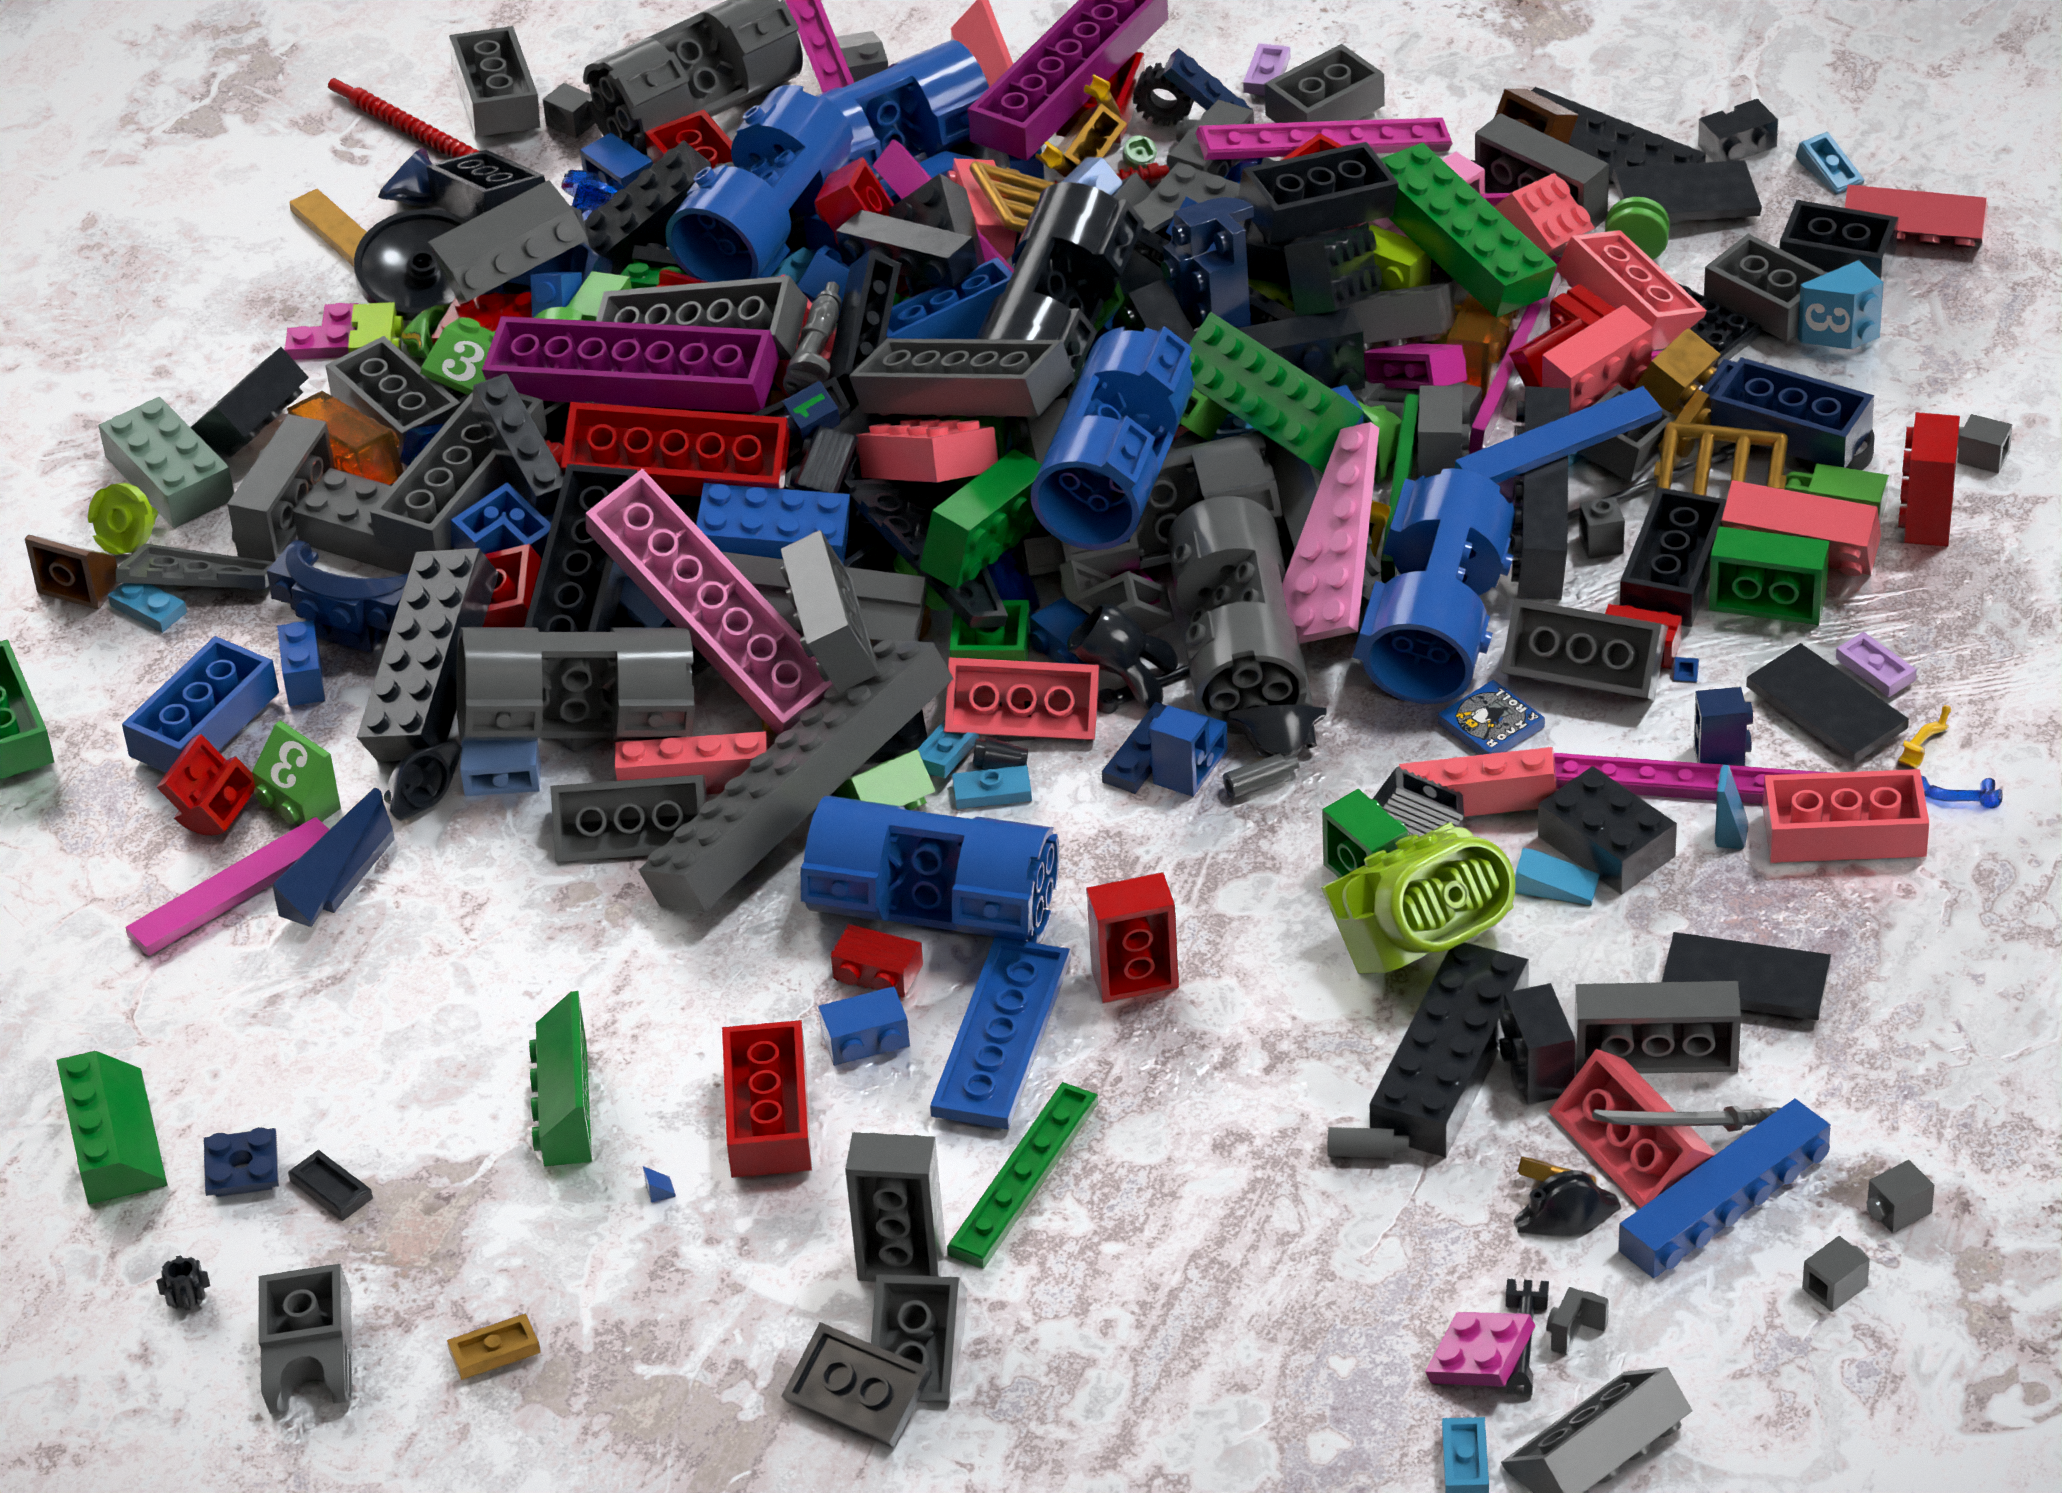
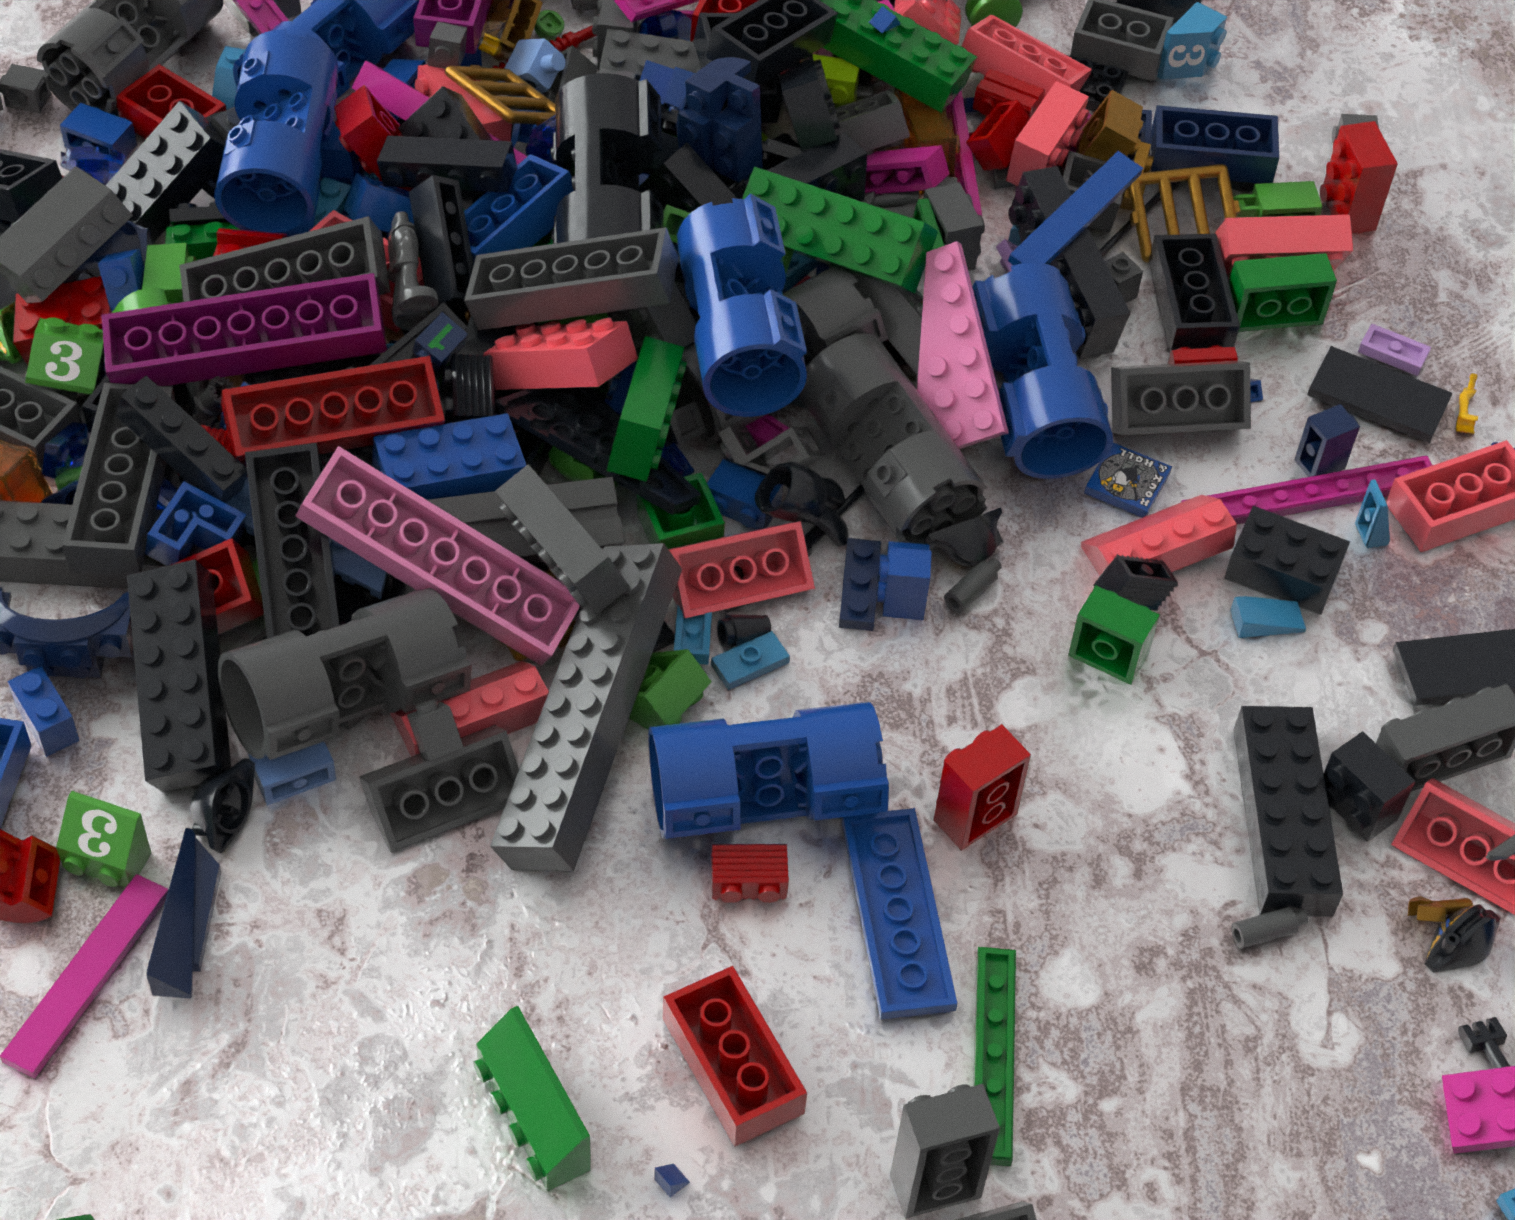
camera: 30 degrees left, 10 degrees up
blue brick [818,986,910,1066] -> none
lime brick [1321,822,1516,973] -> none
none -> dark grey brick [407,700,464,761]
none -> dark grey brick [428,22,467,69]
none -> blue piece [869,6,901,33]

